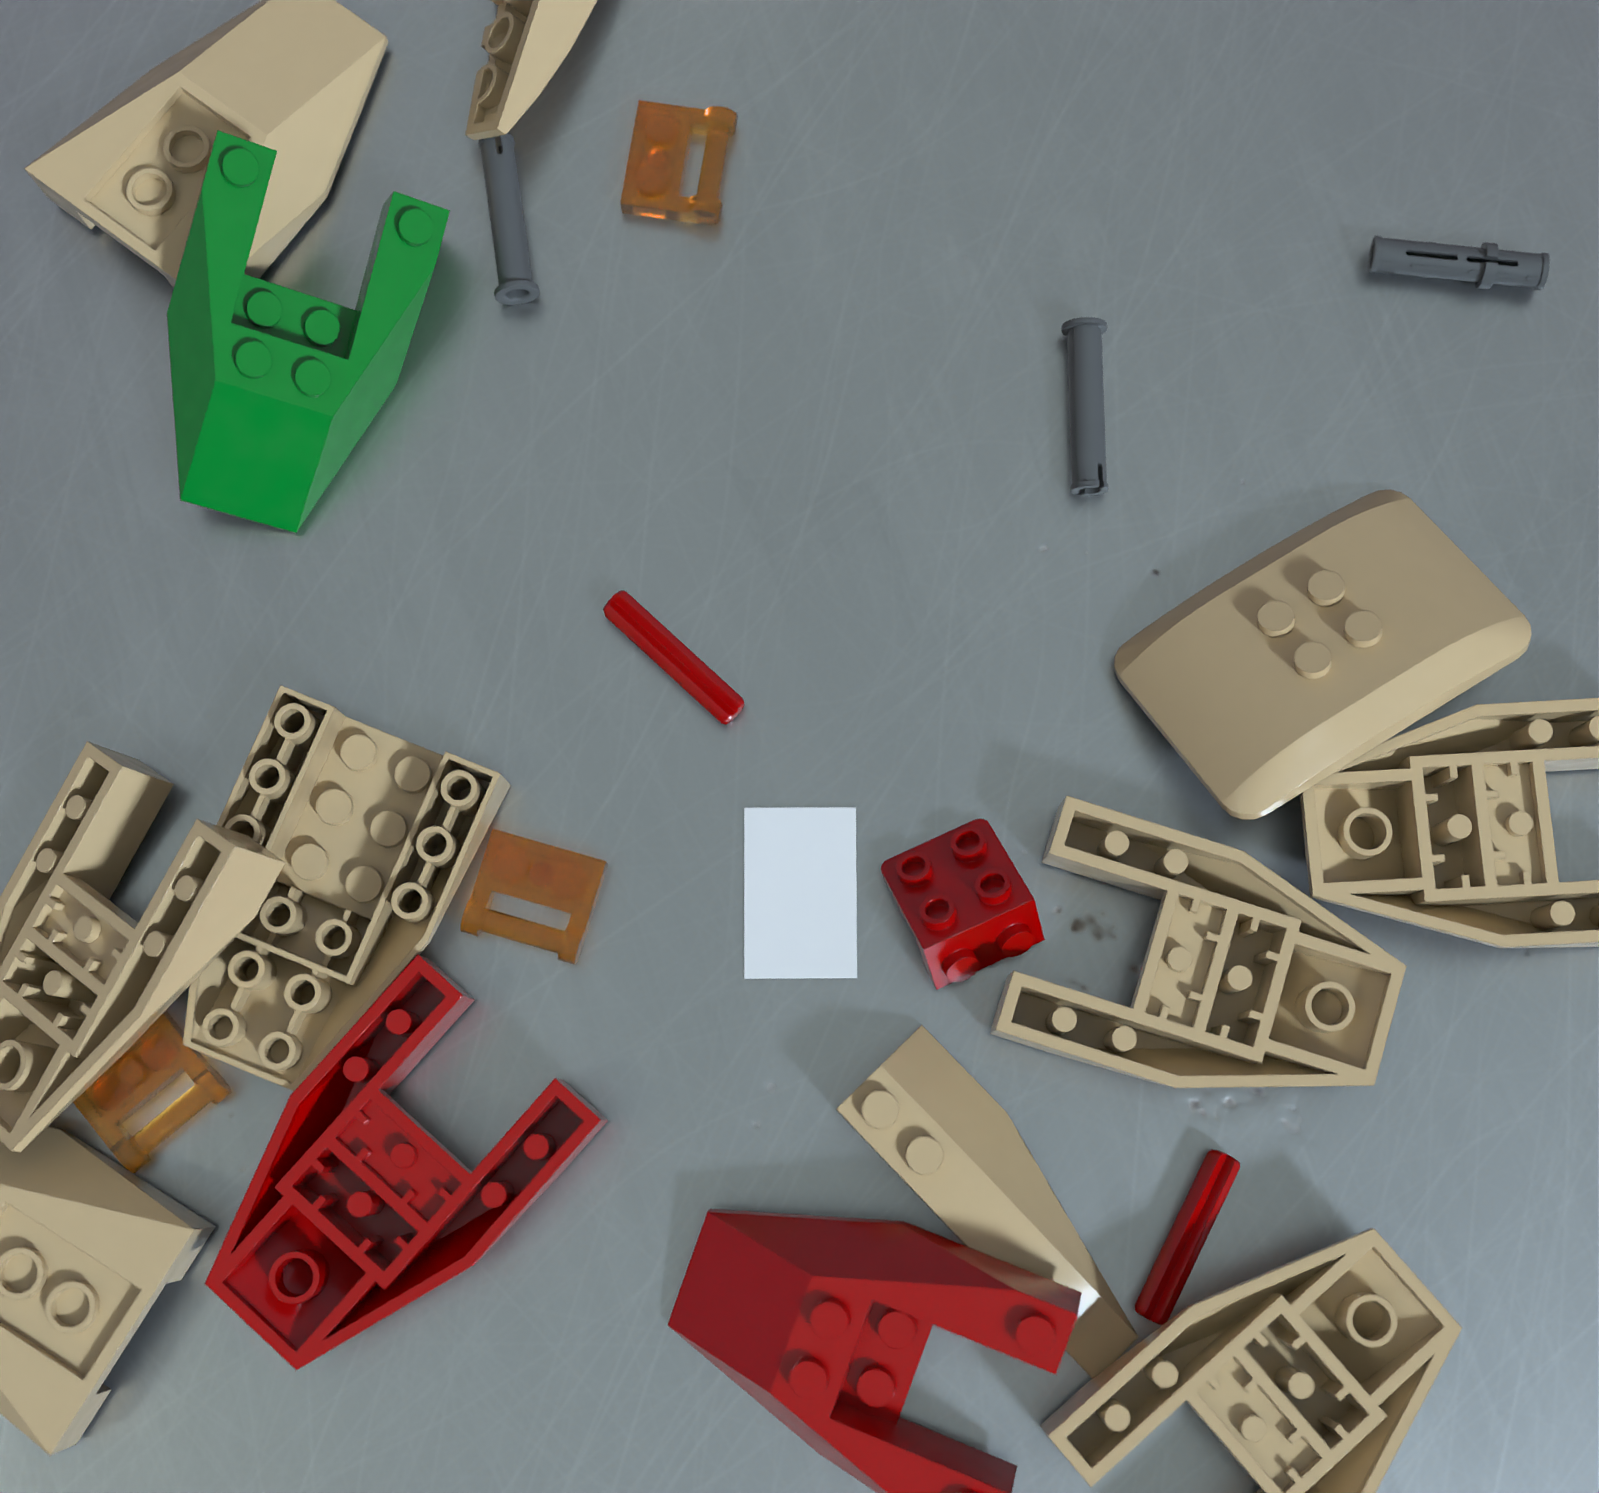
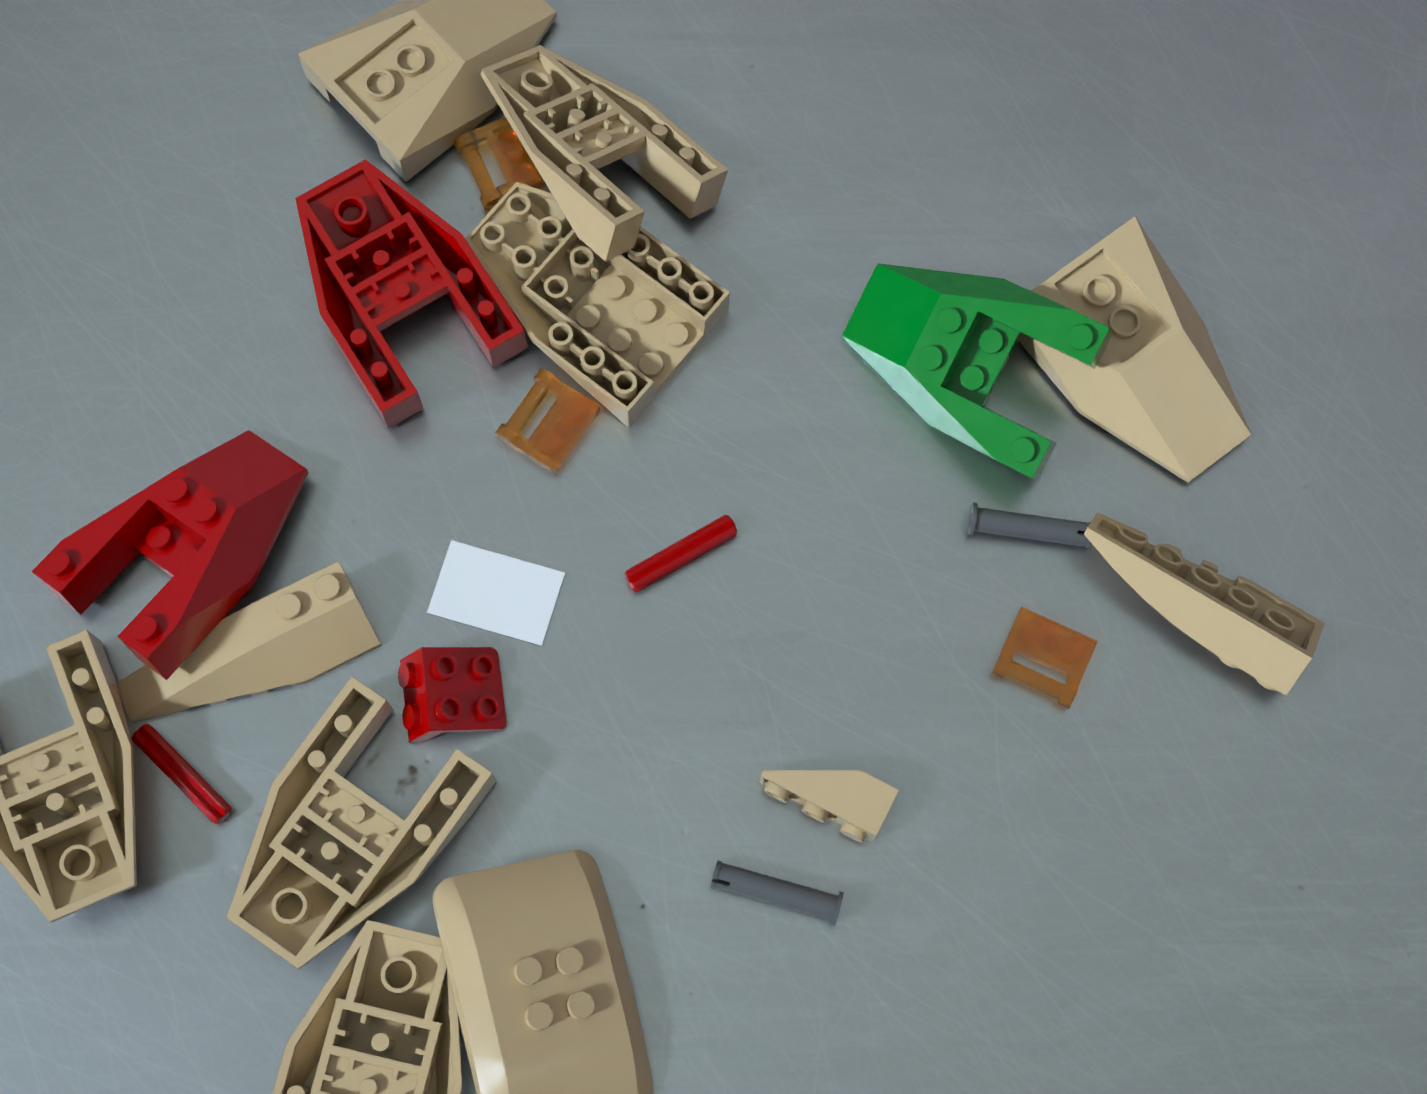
camera: 100 degrees right, 5 degrees down
none -> tan slope [759,770,899,842]

